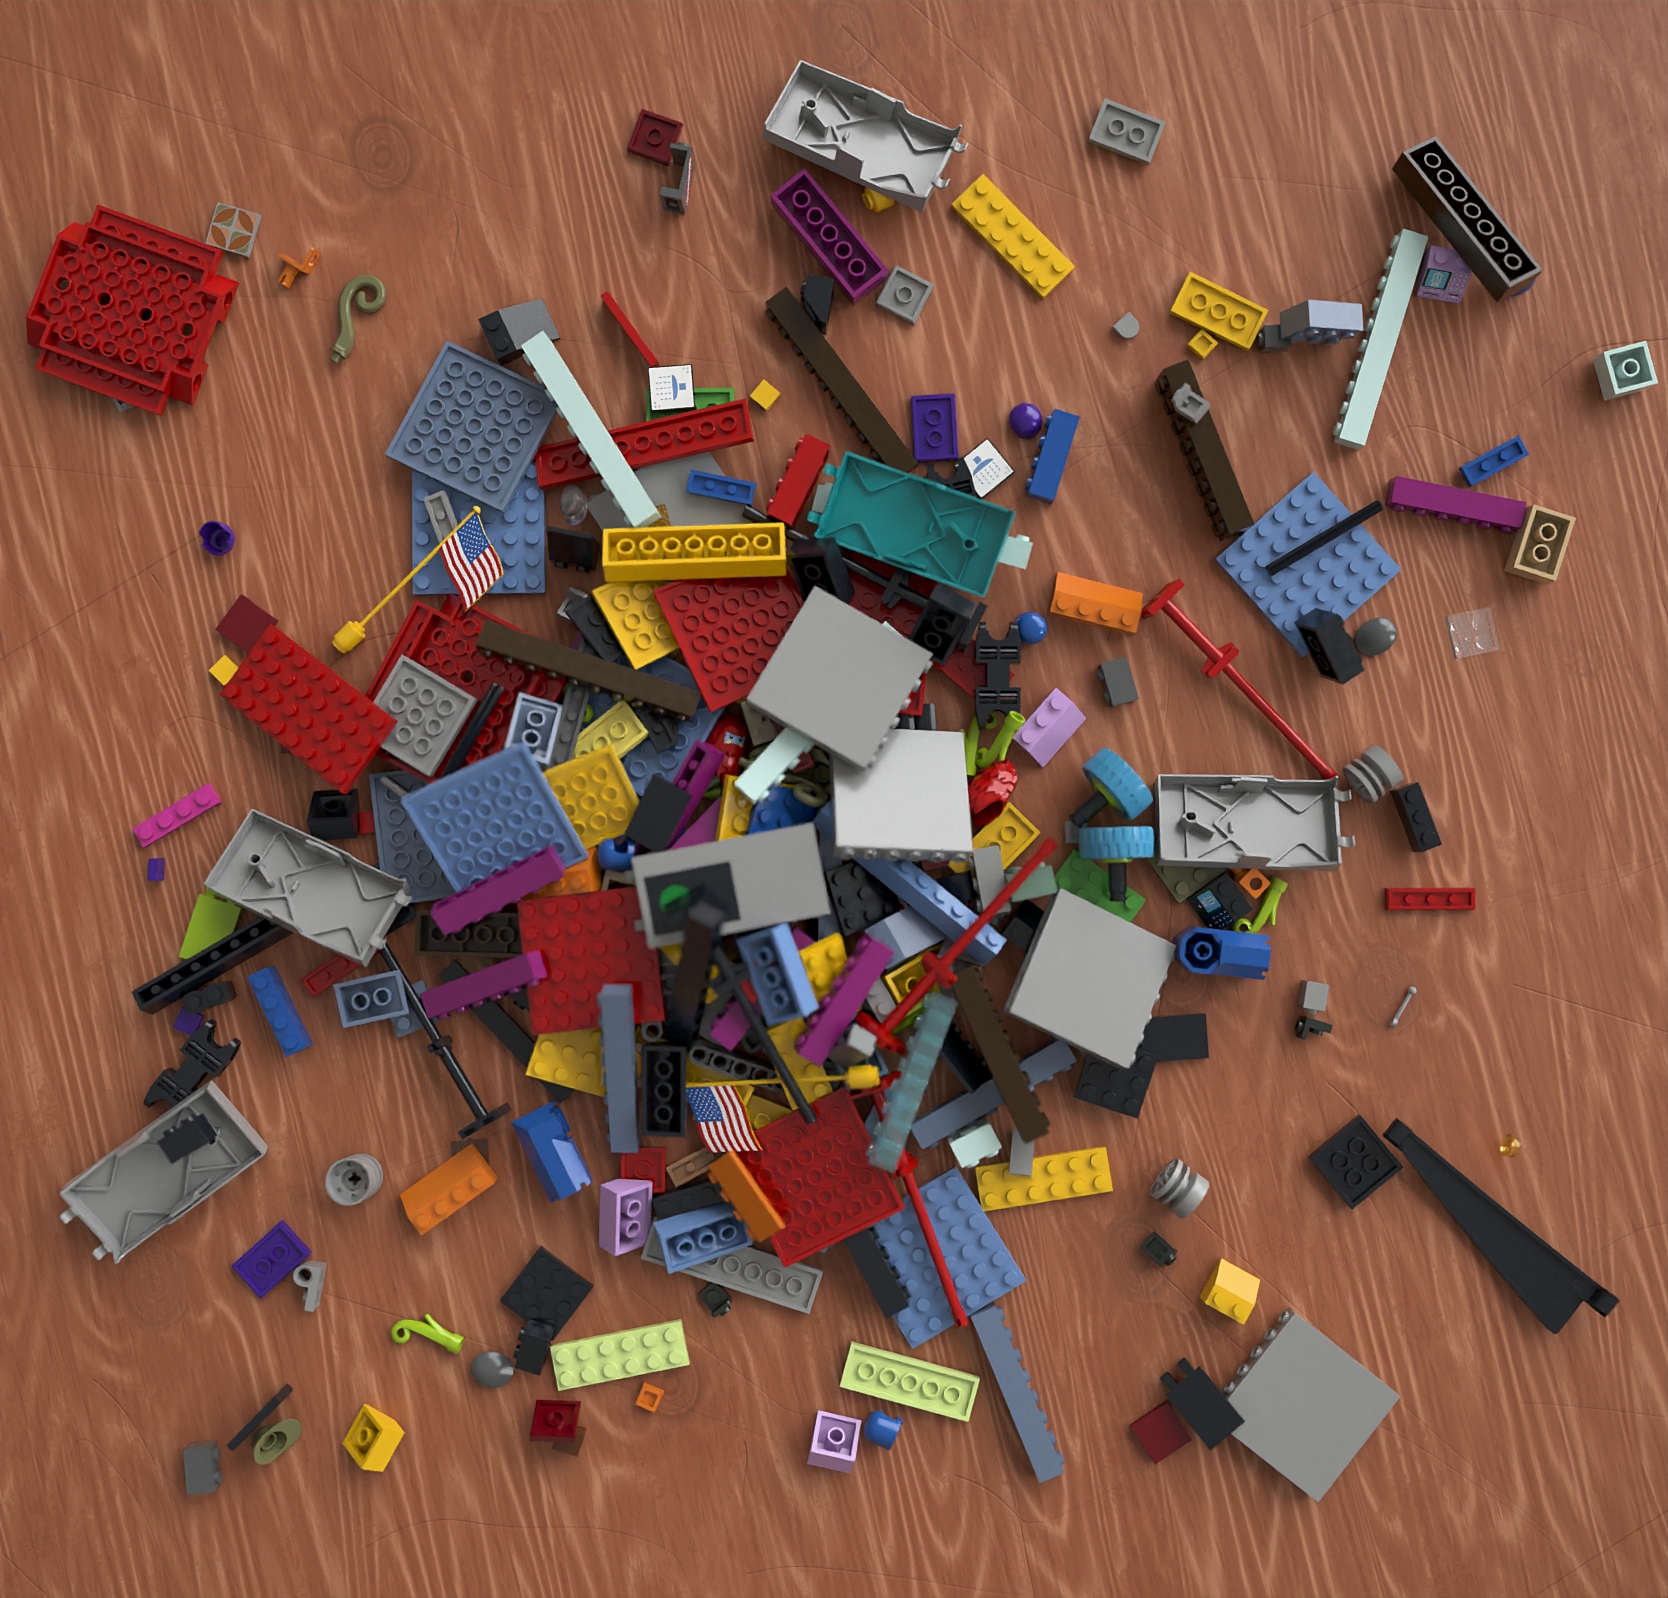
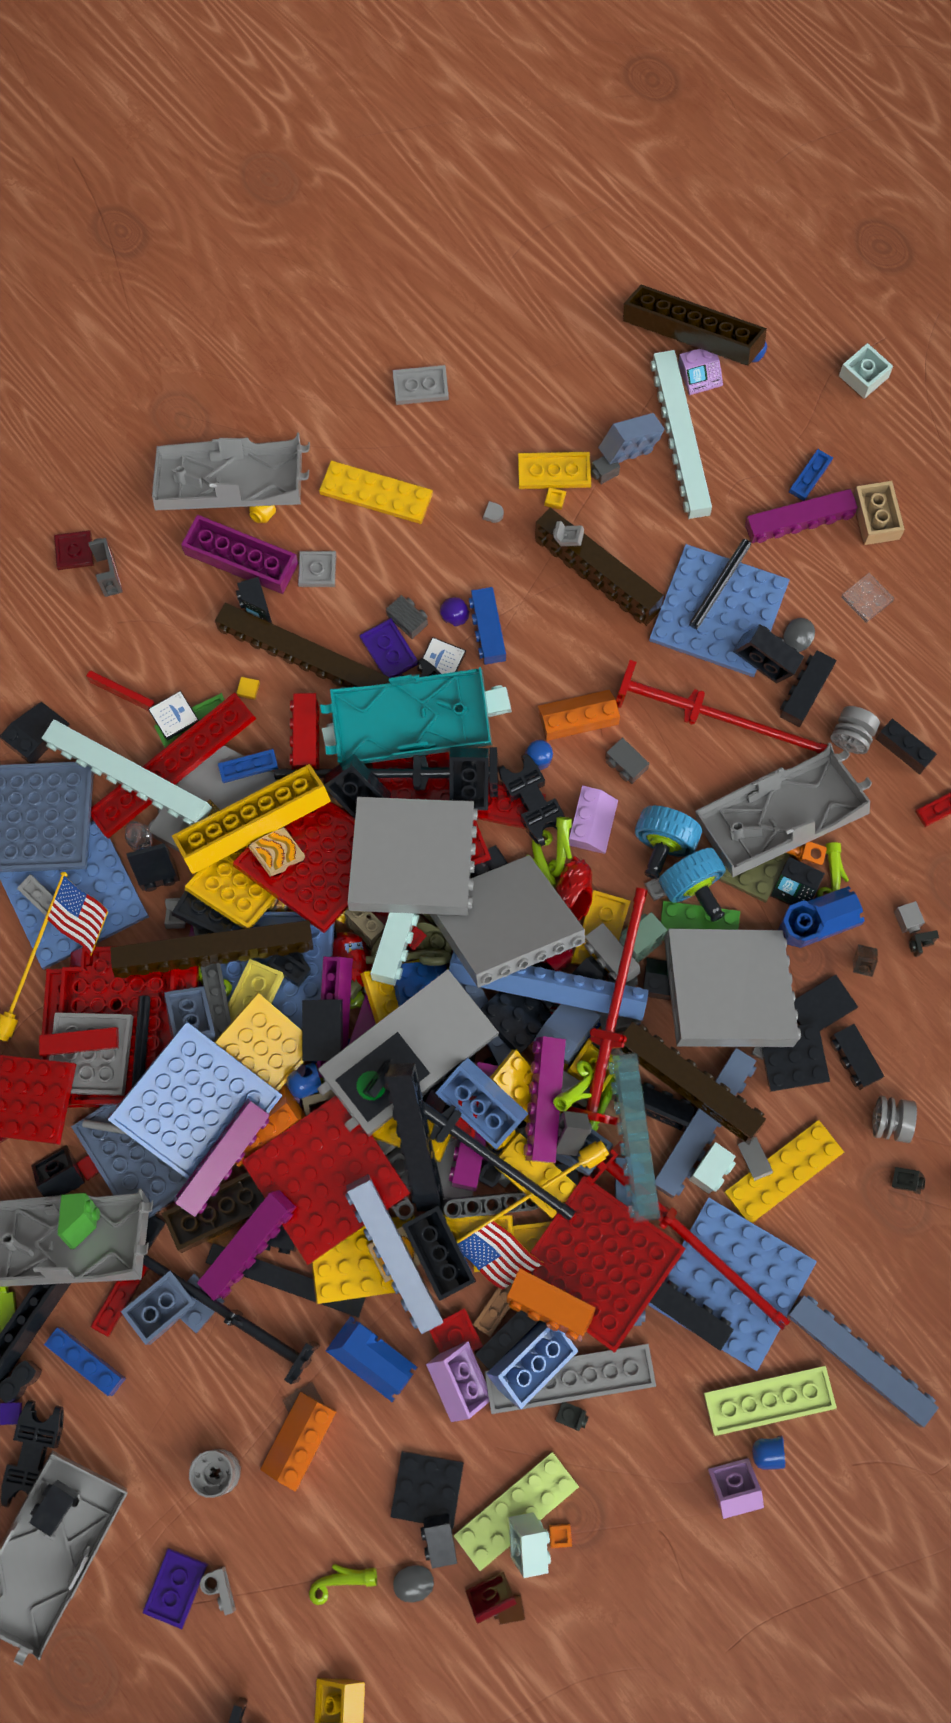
camera: 20 degrees left, 15 degrees down
none -> red tile [39,1027,119,1056]
none -> bright green slope [58,1193,100,1249]
none -> slope [249,828,305,876]
none -> dark grey brick [386,595,428,639]
none -> light aqua brick [509,1512,551,1578]
none -> lime plant [553,1060,593,1112]
none -> black brick [780,650,837,728]
none -> black brick [830,1024,885,1090]
none -> clear smoke brick [853,944,878,977]

